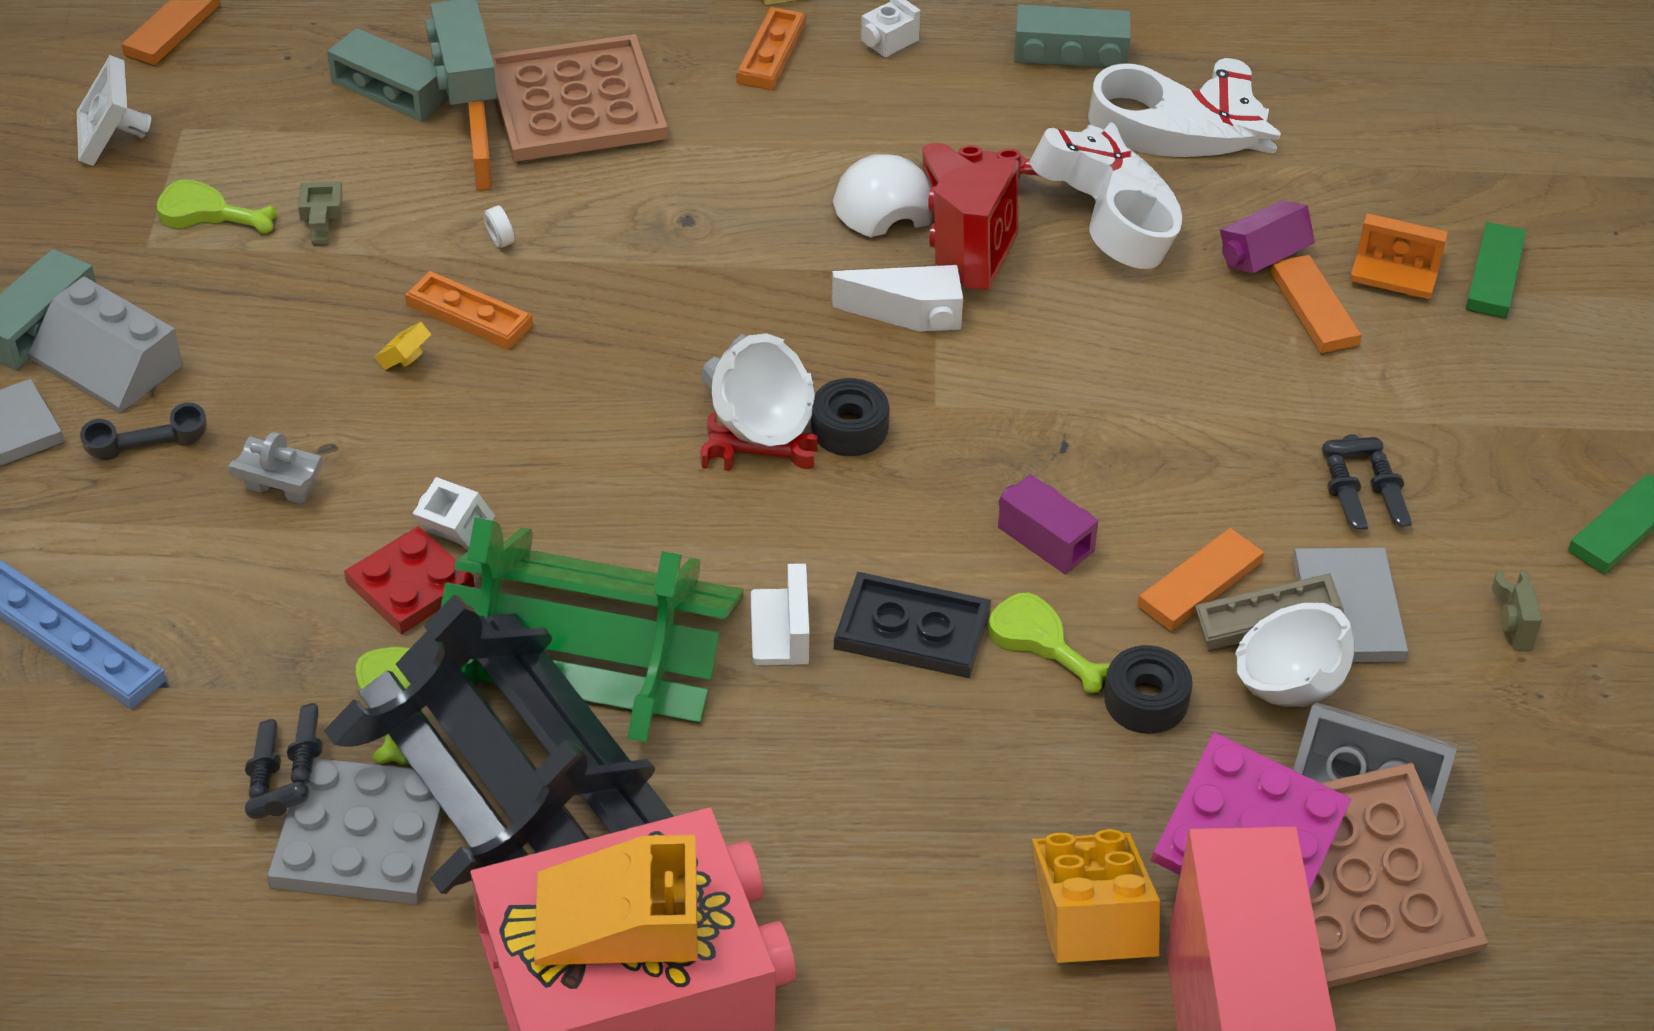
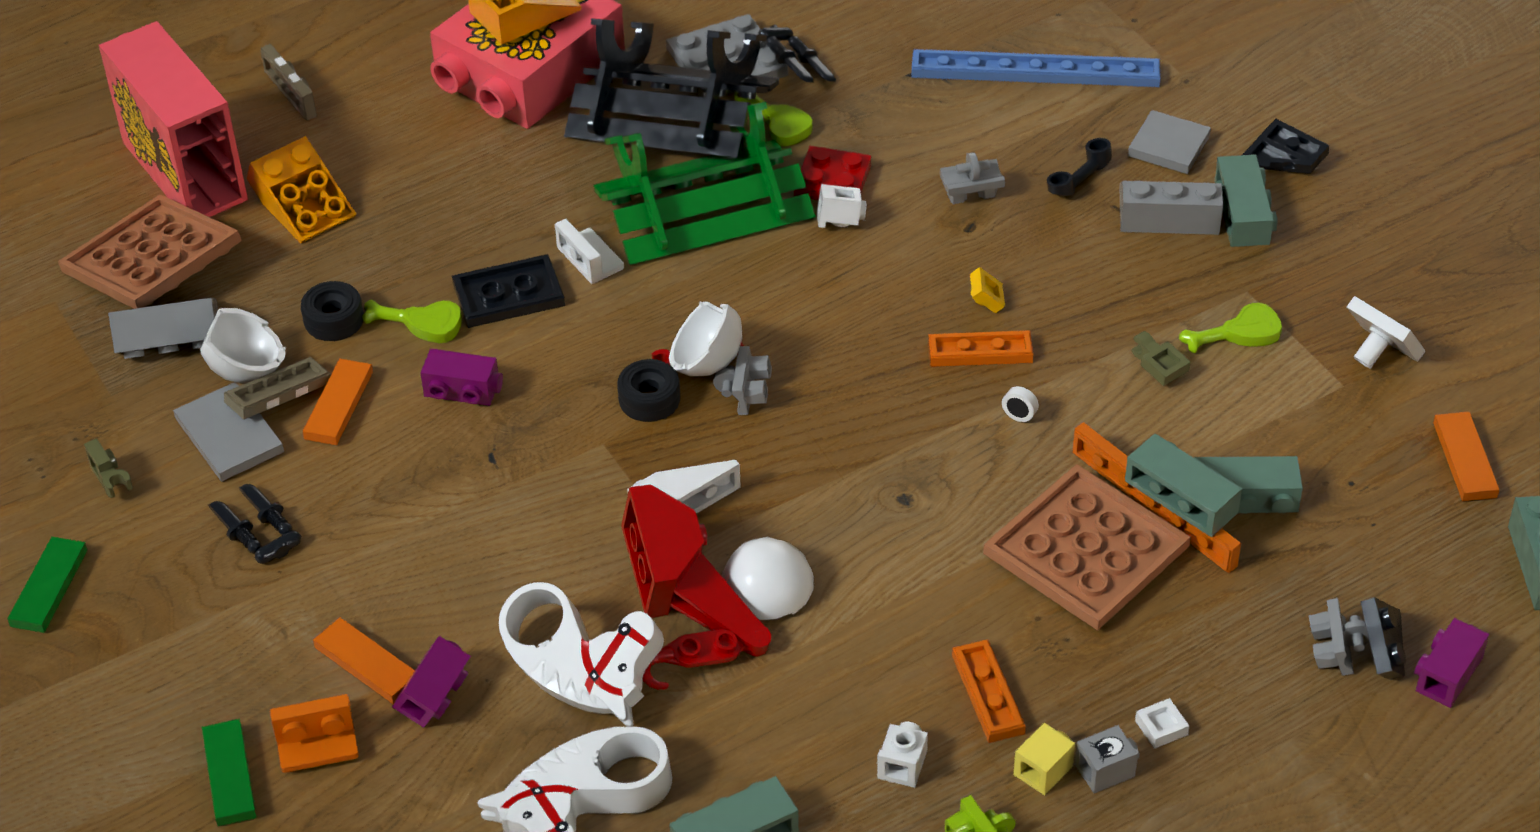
camera: 150 degrees right, 0 degrees up
dark pink plate [1150,732,1352,891] -> none

